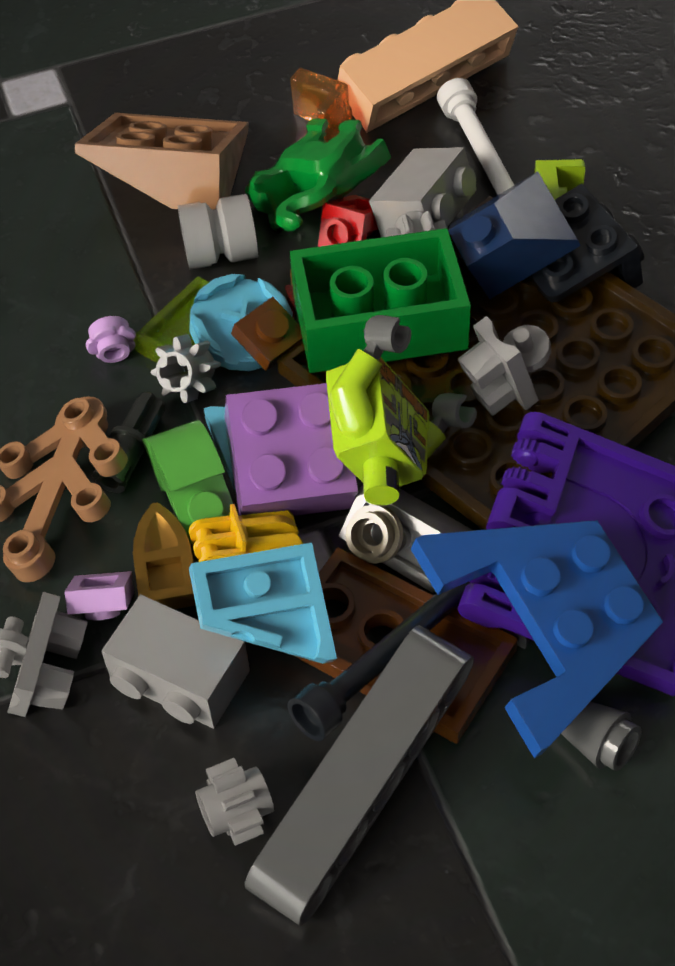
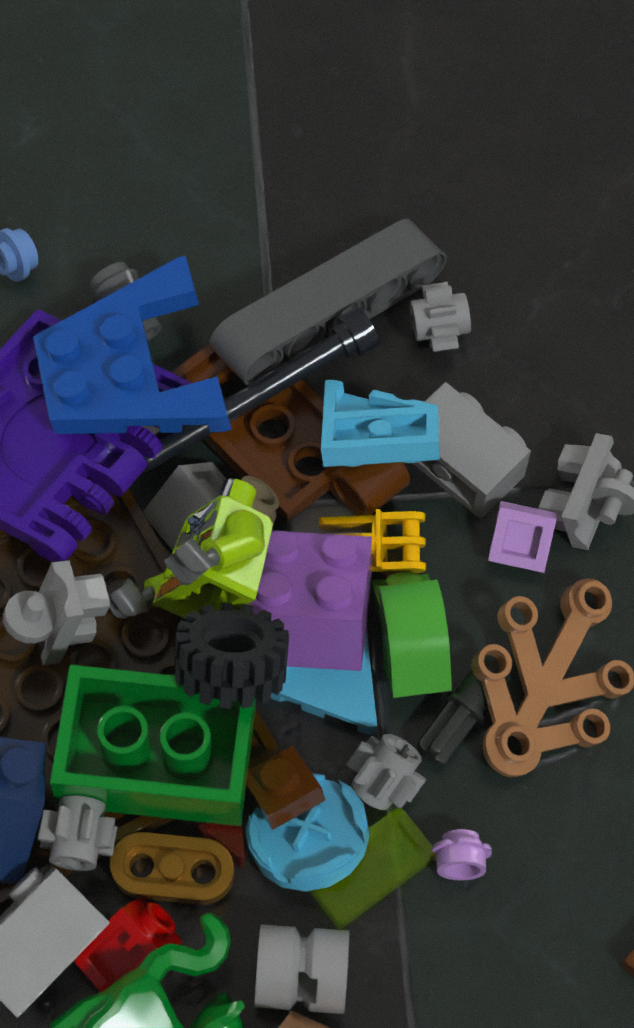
camera: 170 degrees left, 10 degrees up
pearl gold plate [133,502,196,609] -> none
none -> black tyre [174,603,289,709]

